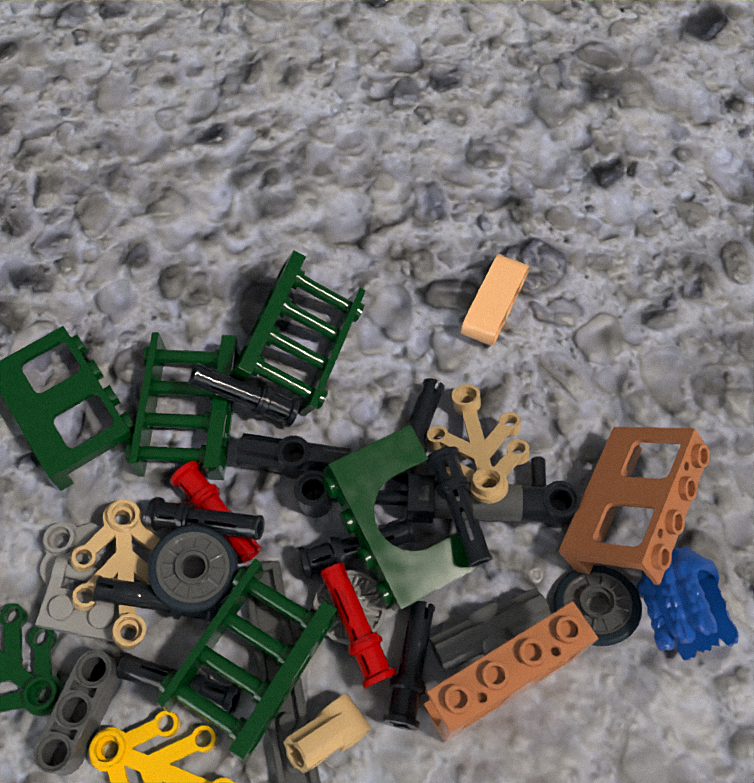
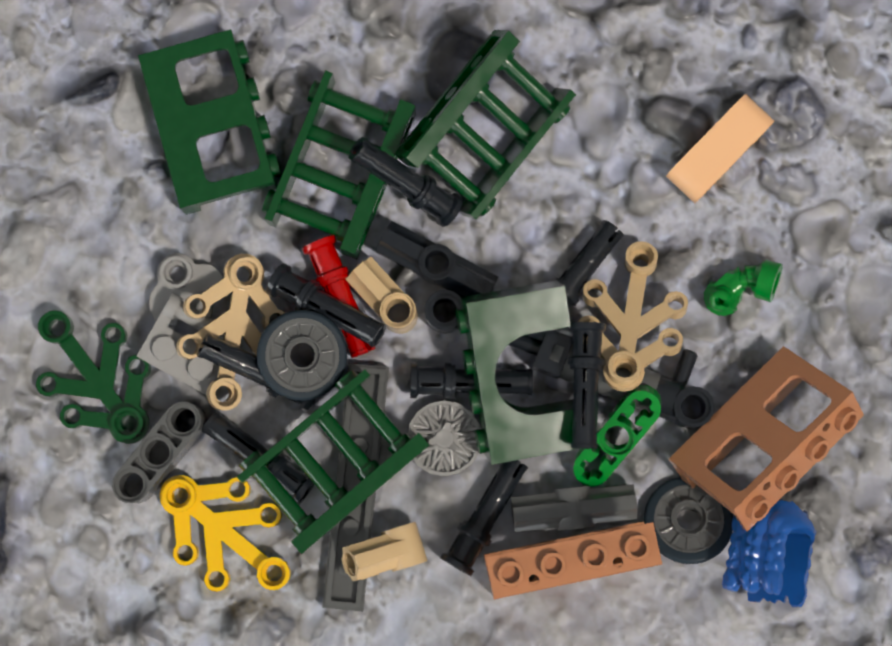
camera: 20 degrees right, 20 degrees up
red pin [320,562,397,689] -> none
none -> tan piece [345,257,418,334]
none -> green beam [573,384,661,487]
none -> green arm [704,259,783,316]

